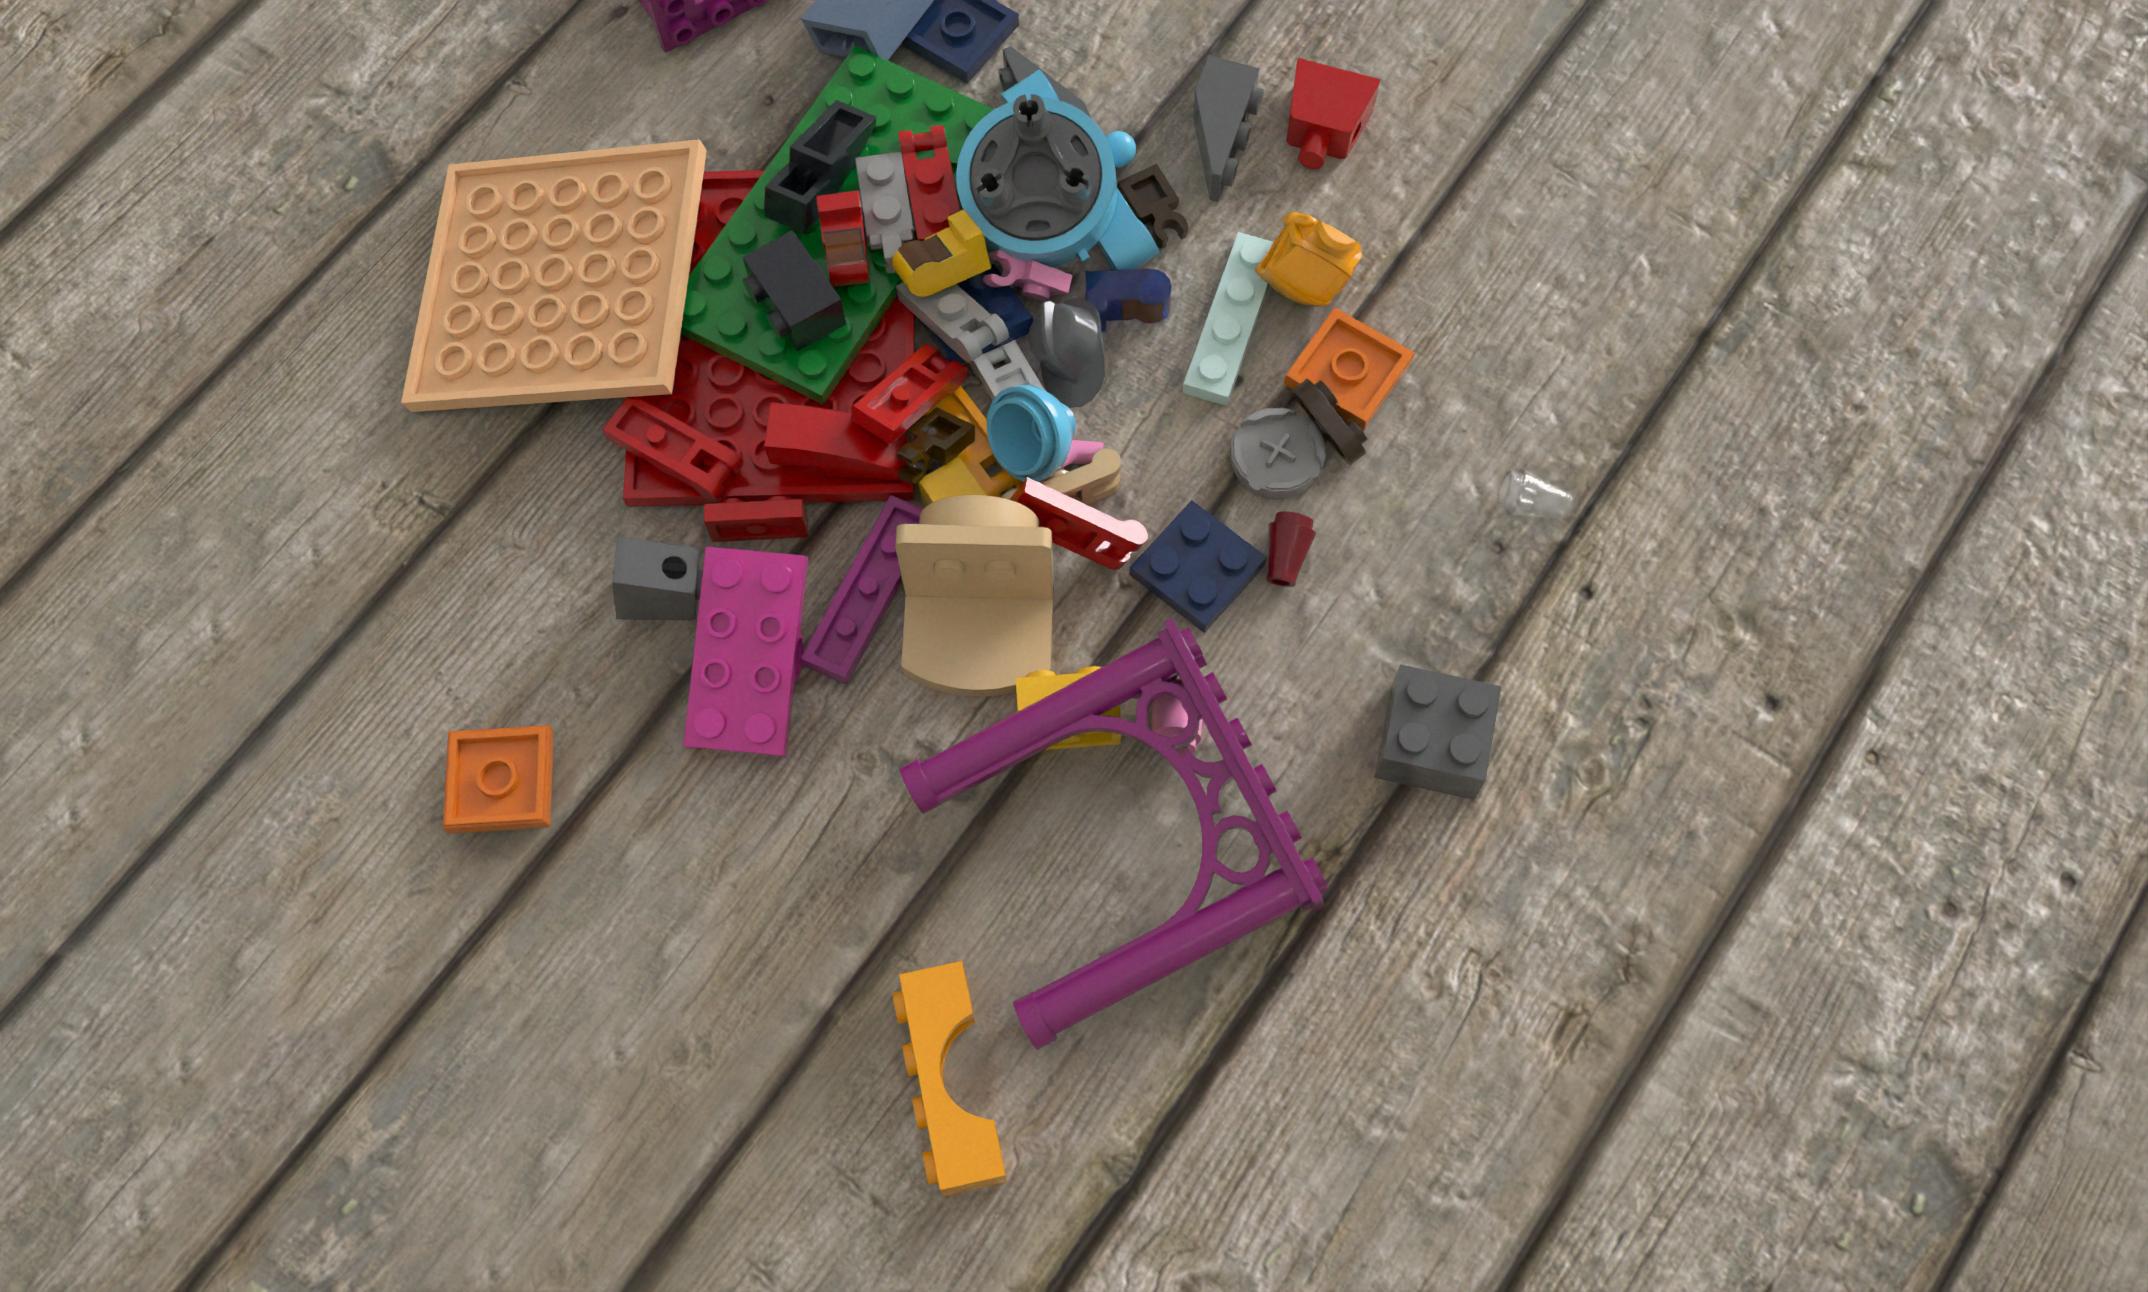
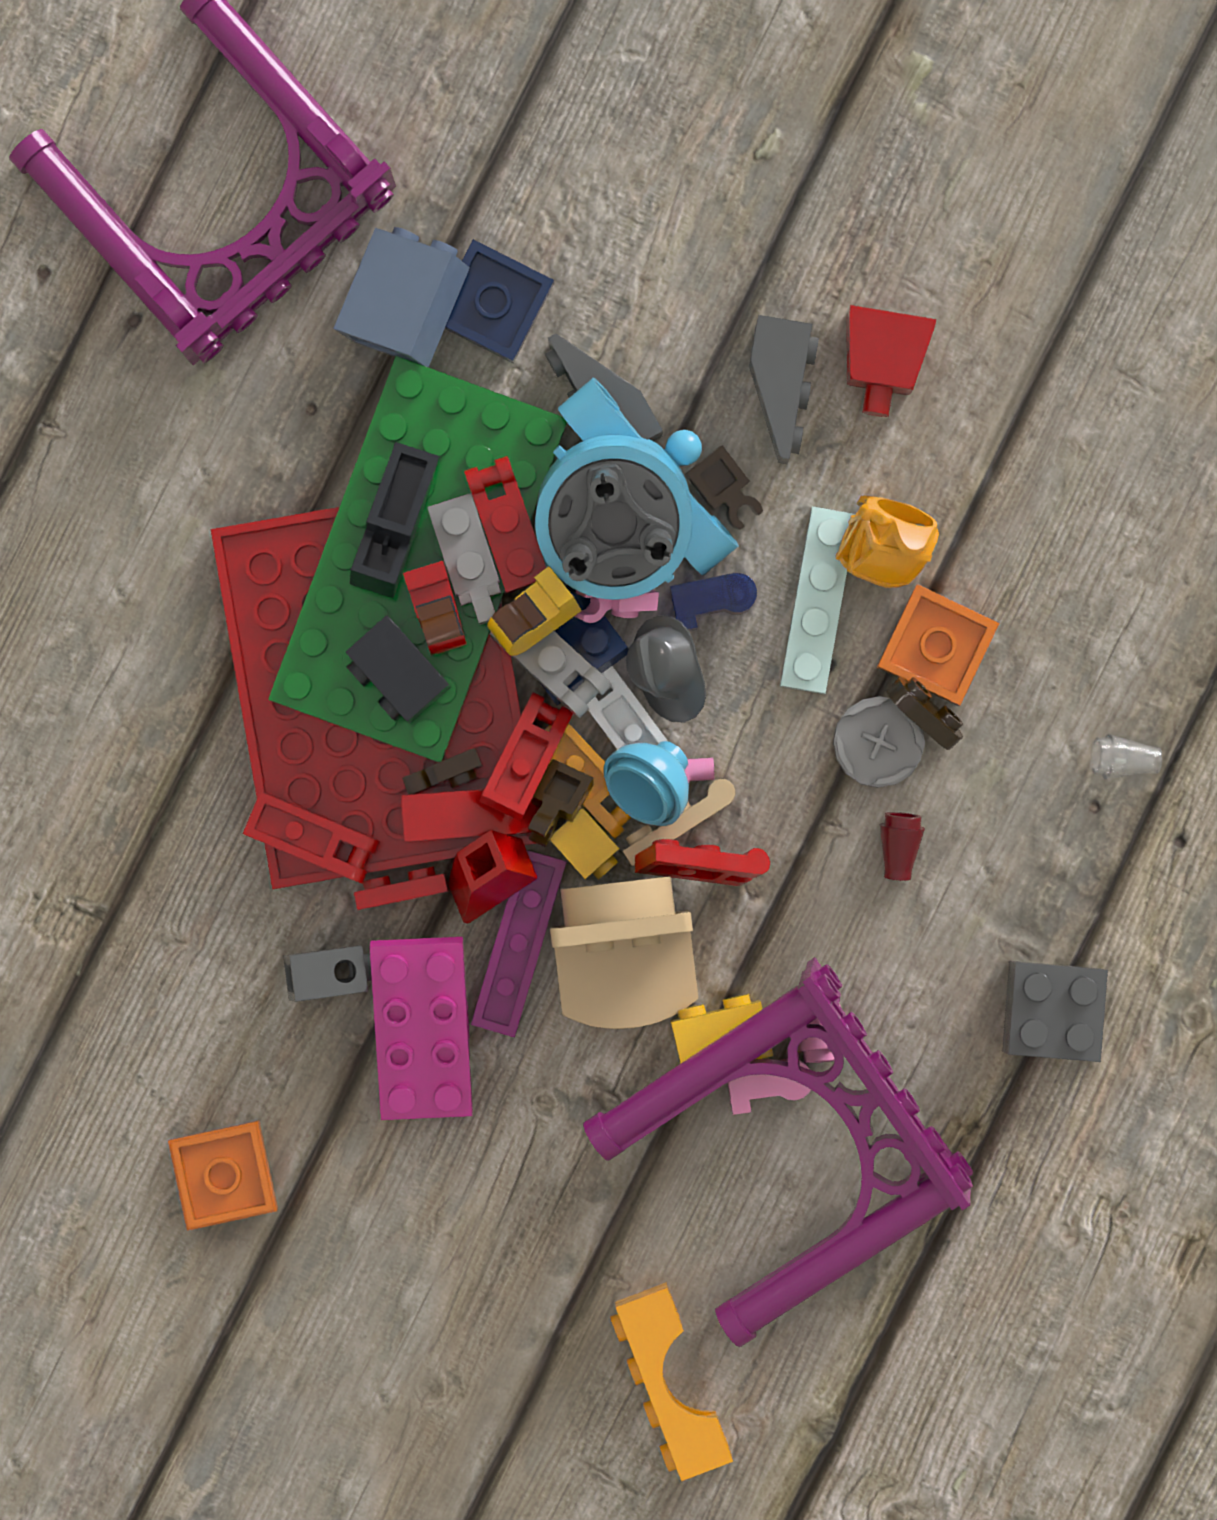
camera: 10 degrees left, 20 degrees up
light nougat plate [401,139,707,412] -> none
dark blue plate [1129,500,1267,633] -> none
none -> dark brown plate [402,748,483,795]
none -> red slope [448,830,538,924]
none -> bright pink leg [728,1058,811,1115]

